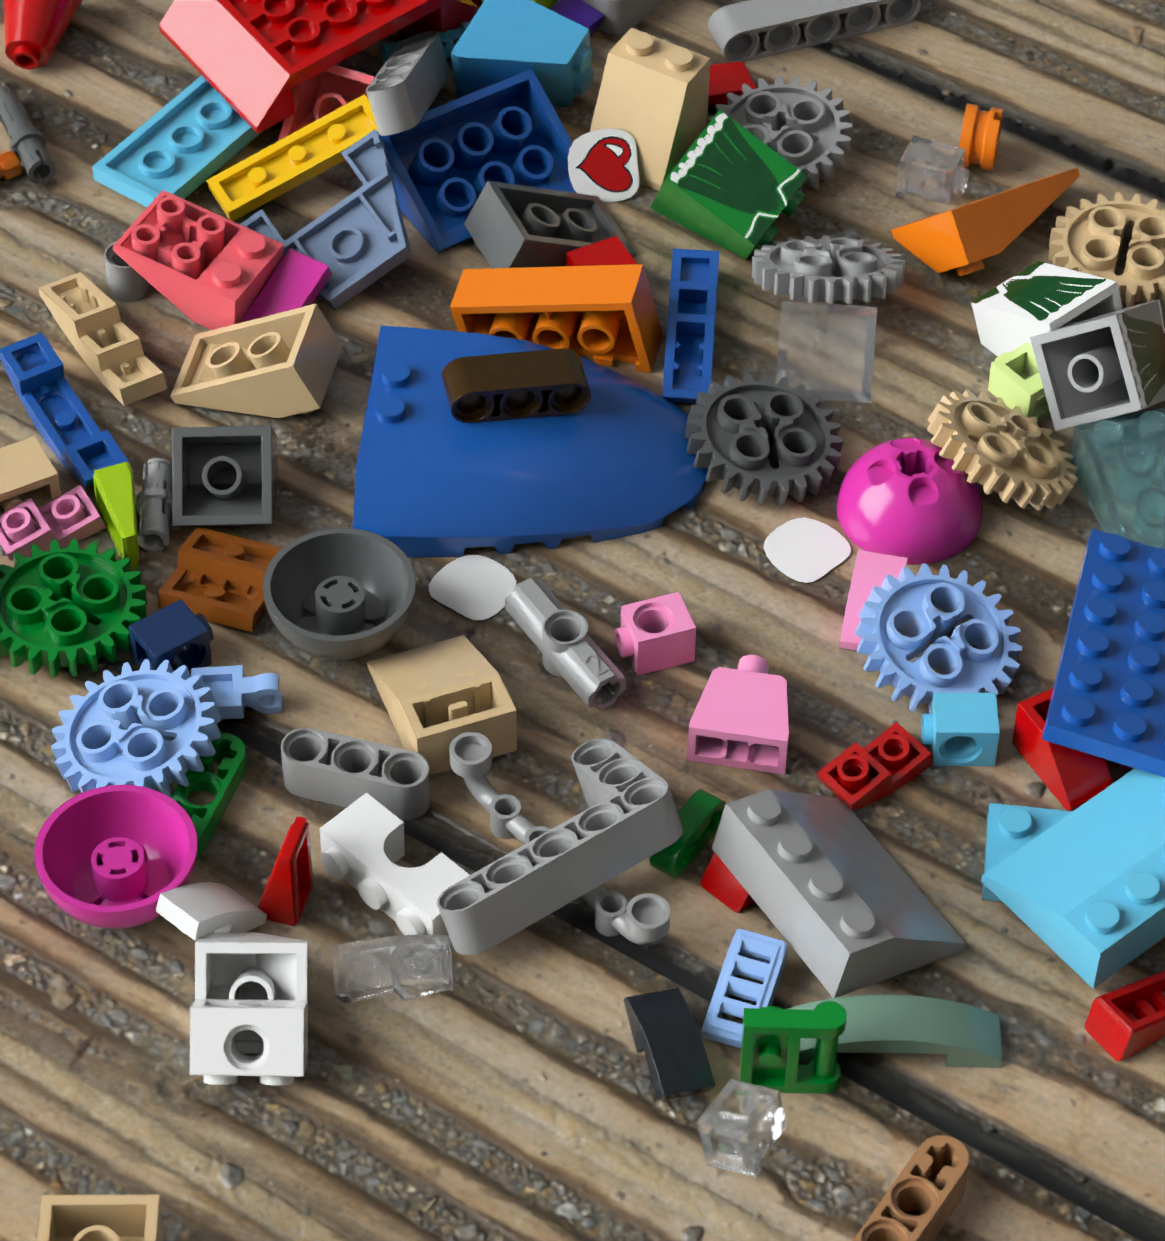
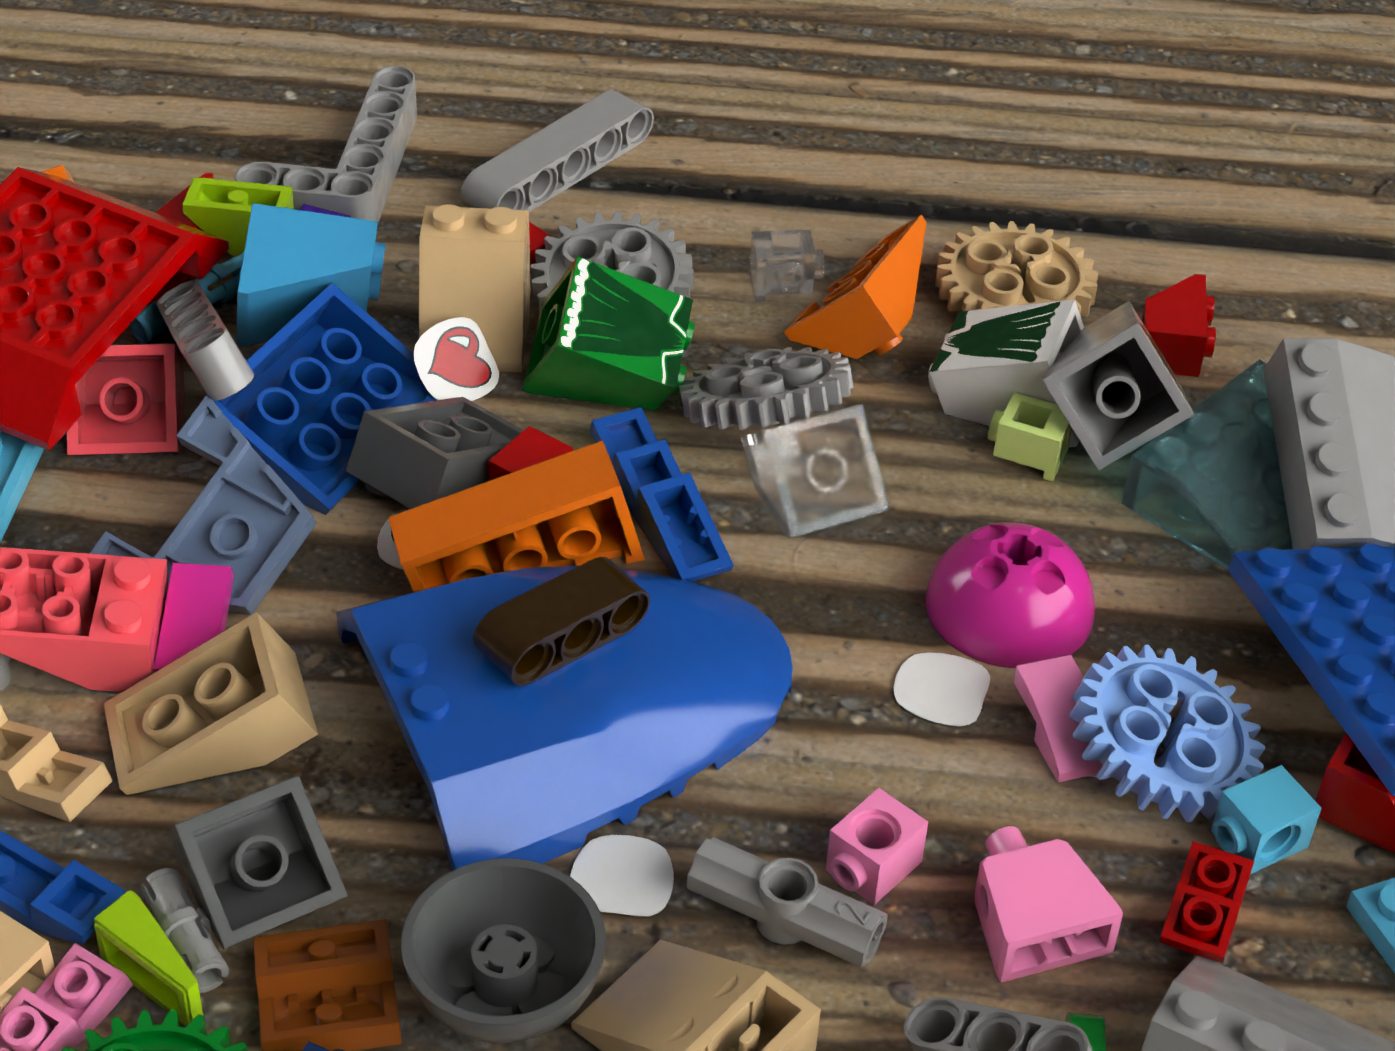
camera: 30 degrees left, 5 degrees down
yellow plate [207,94,378,221] -> none
dark grey gear [684,372,844,506] -> none
tan gear [927,389,1078,511] -> none
orange wheel [957,103,1003,171] -> none

